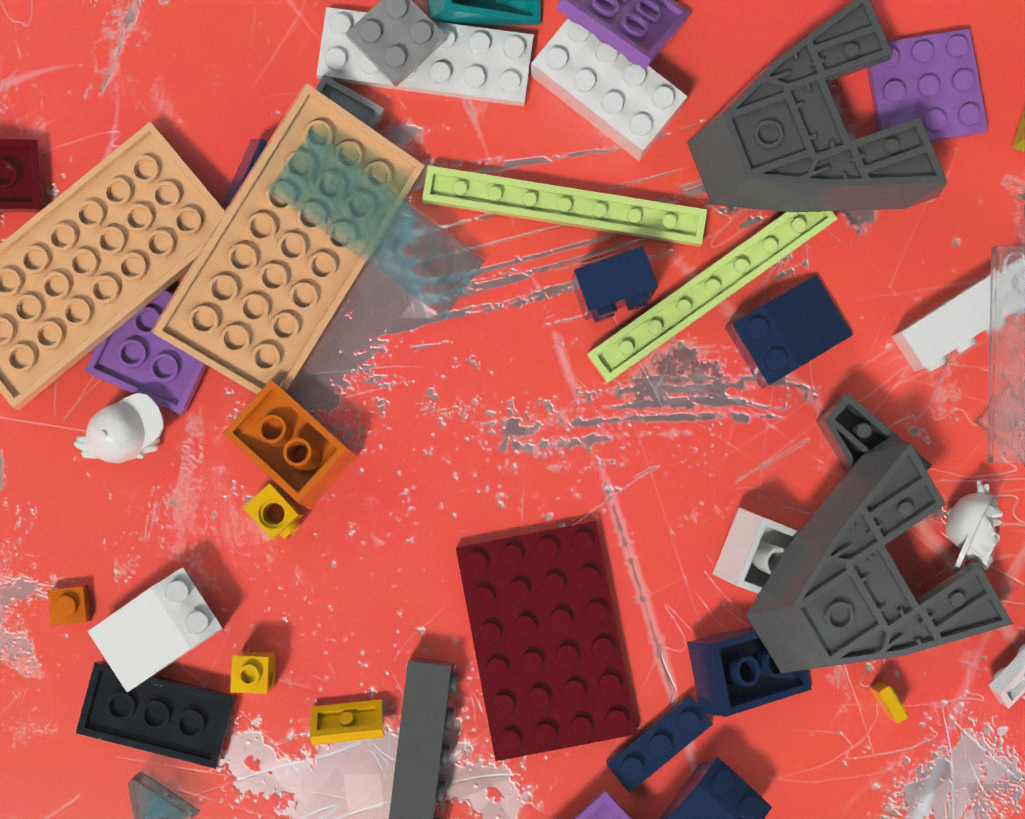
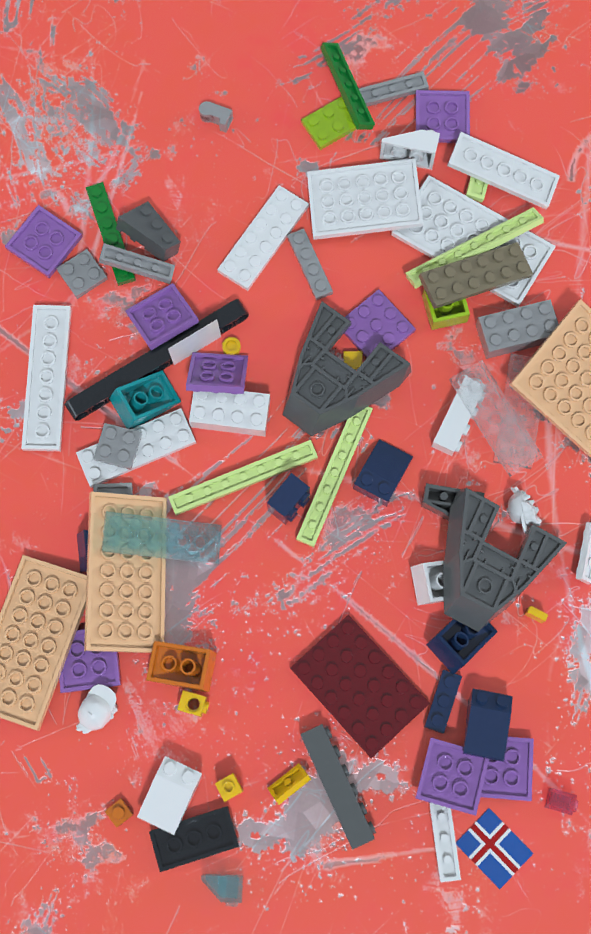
camera: 30 degrees left, 10 degrees down
none -> yellow tile [343,351,362,371]

